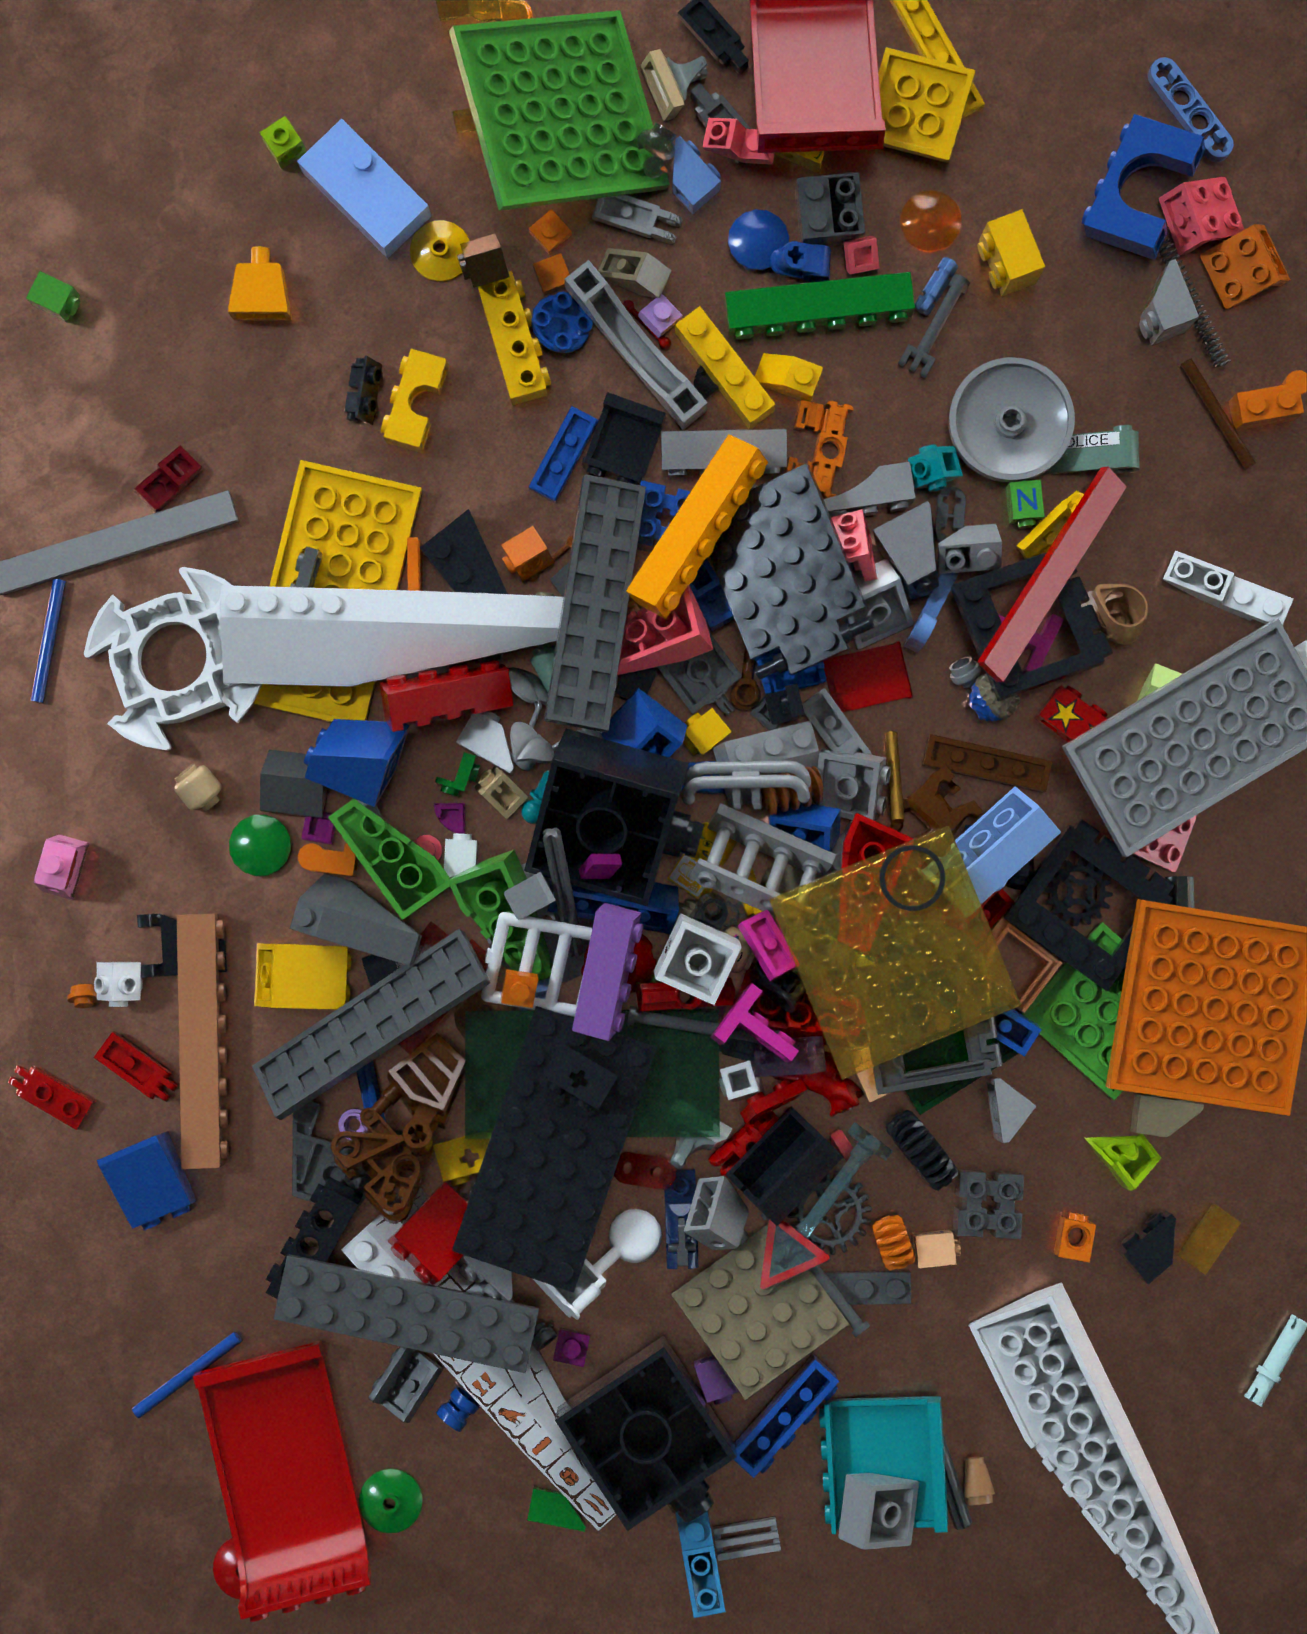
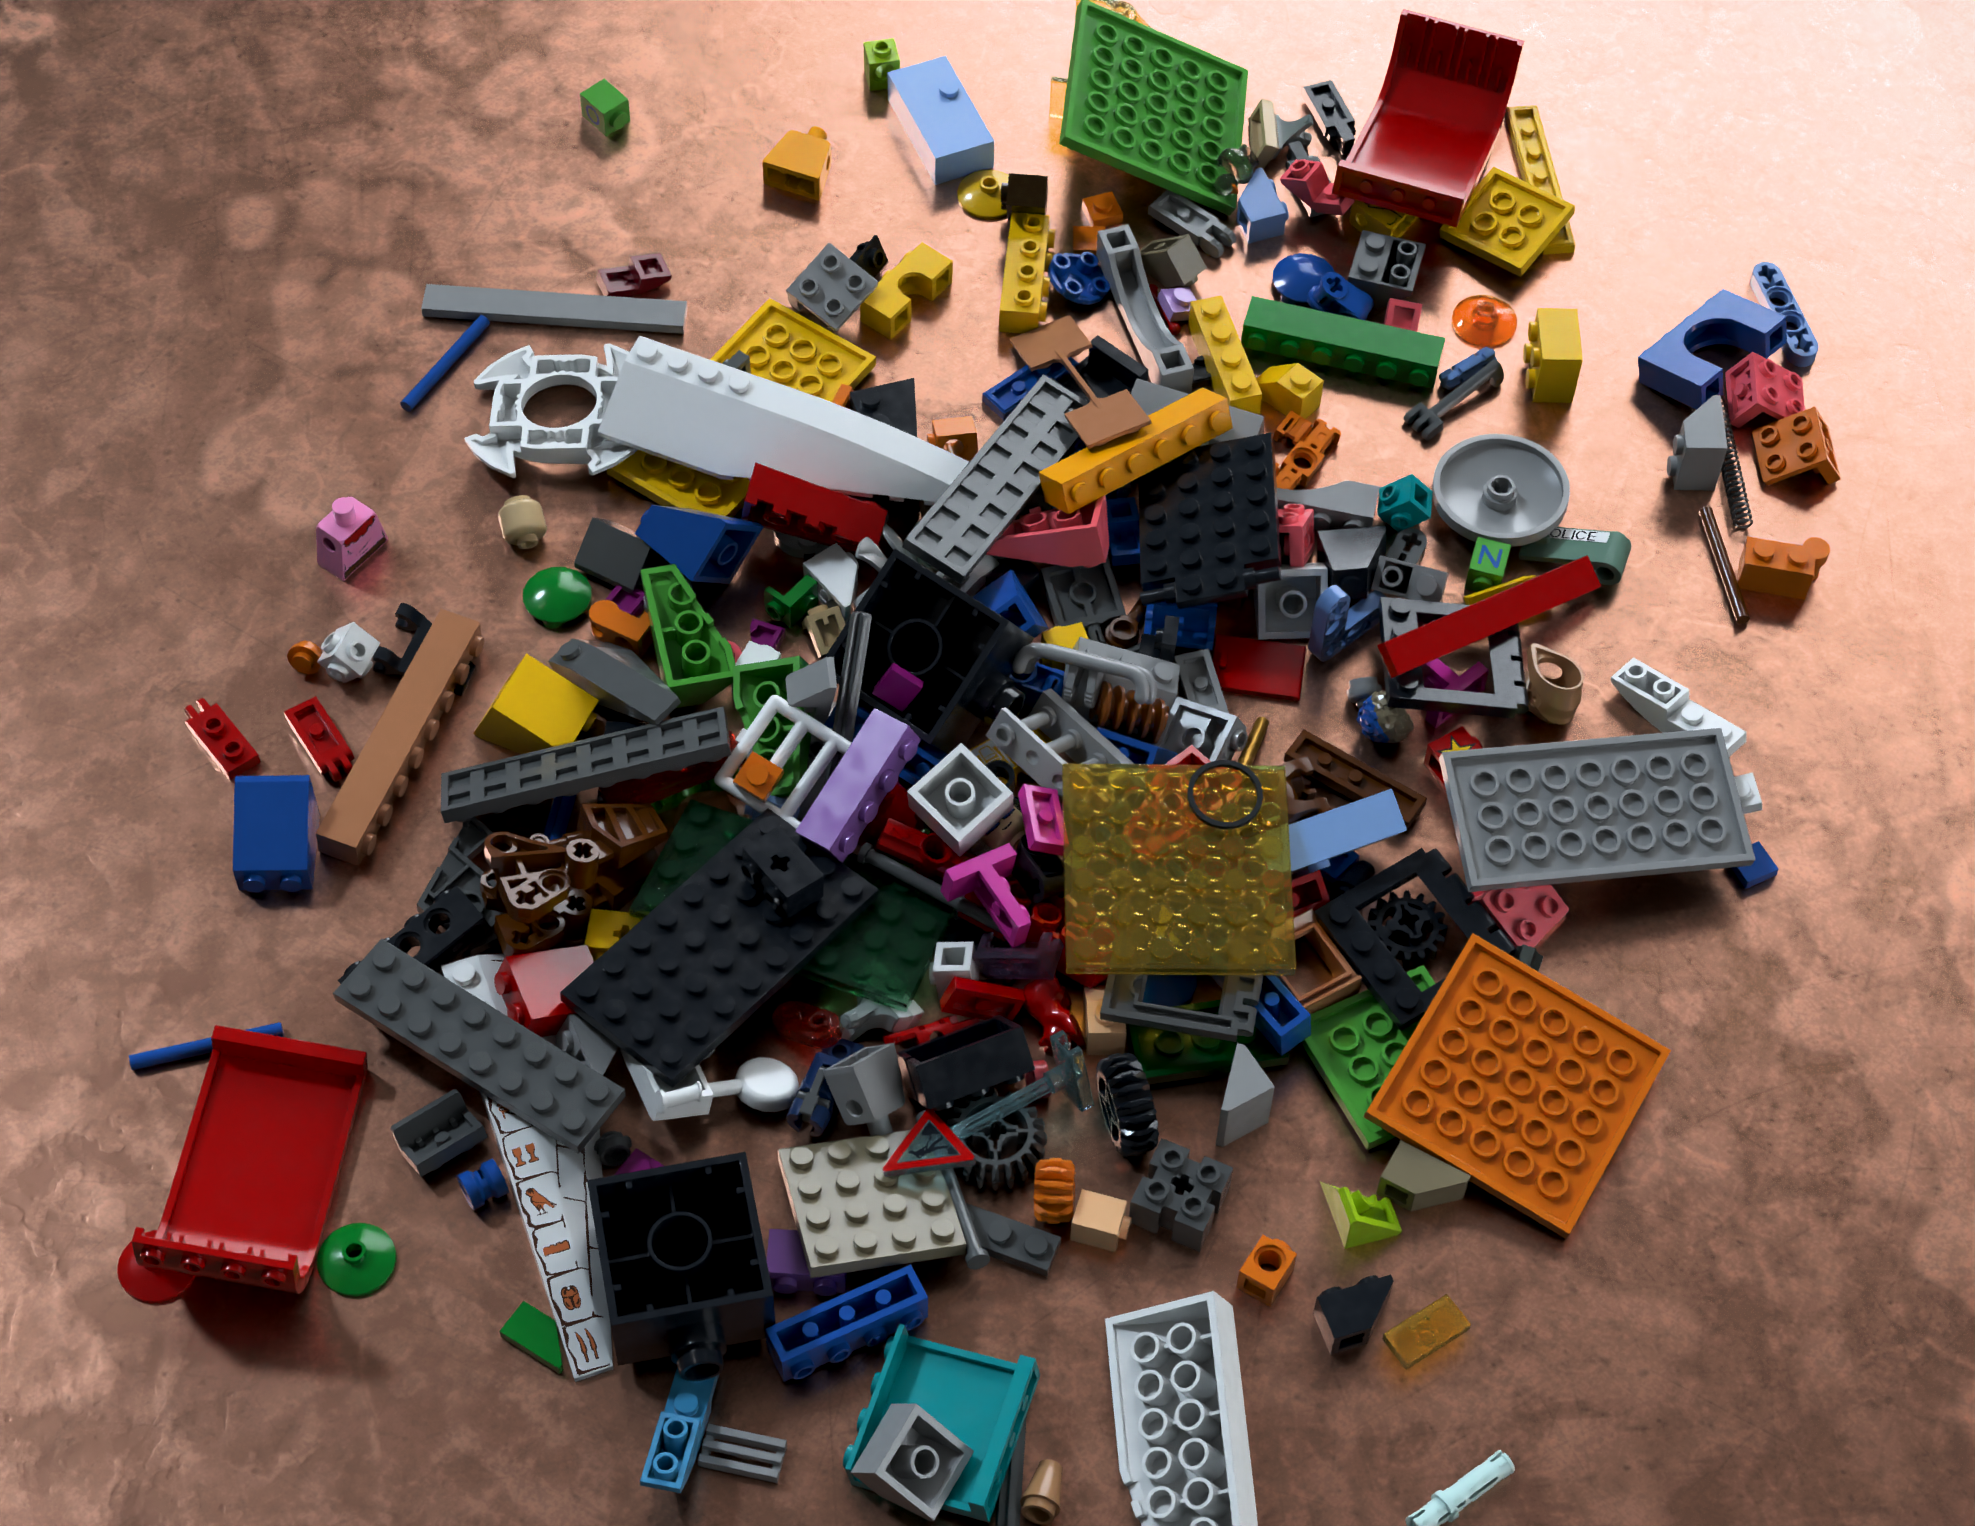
camera: 20 degrees right, 30 degrees down
none -> light grey bracket [786,243,878,331]
none -> nougat hinge [1009,315,1152,449]

